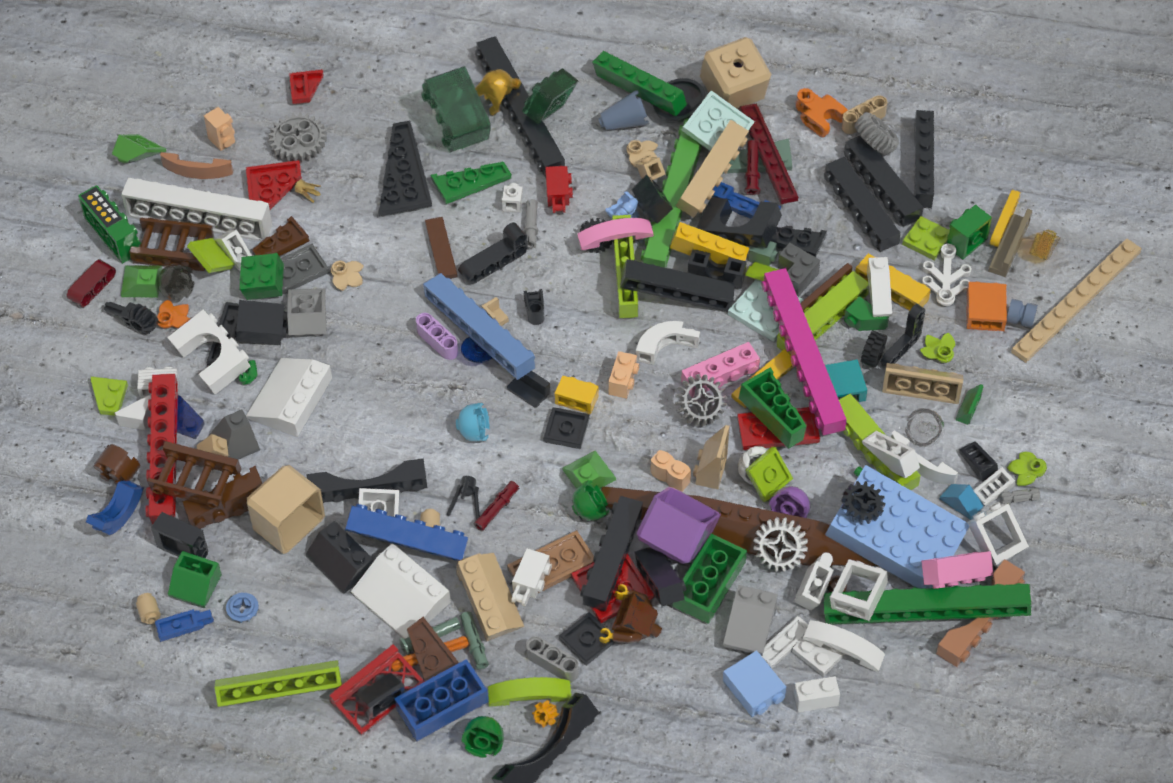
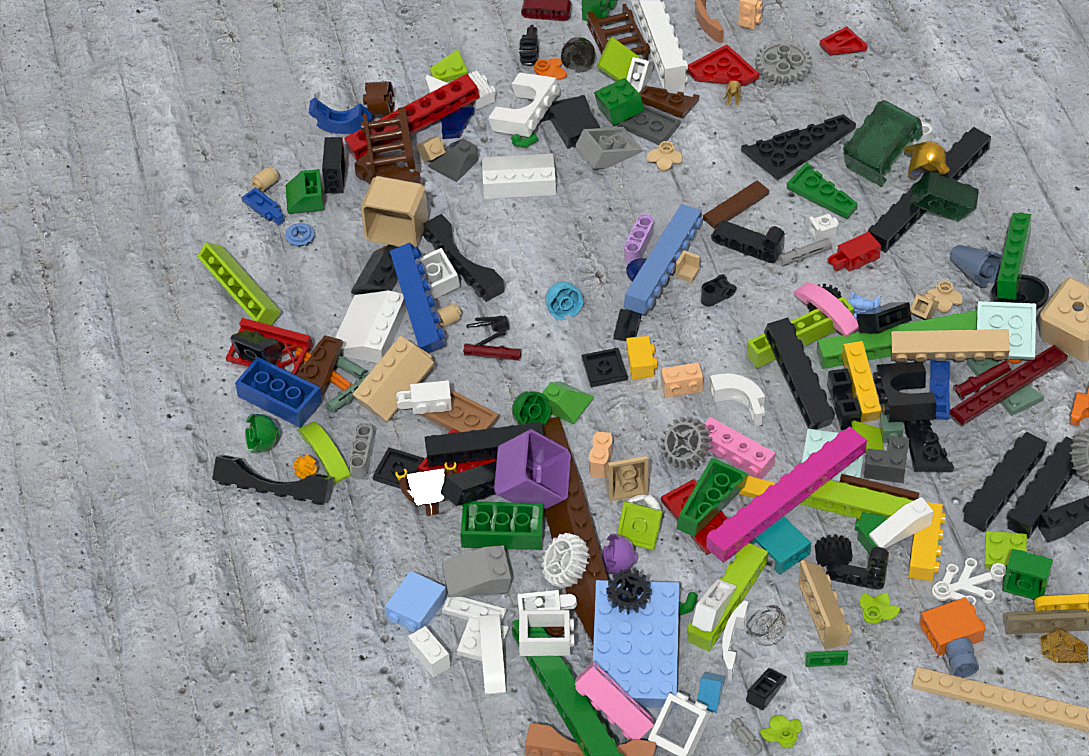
camera: 65 degrees right, 5 degrees down
bright green slope [121,265,163,298] -> none
white slope [974,467,1015,506] -> none

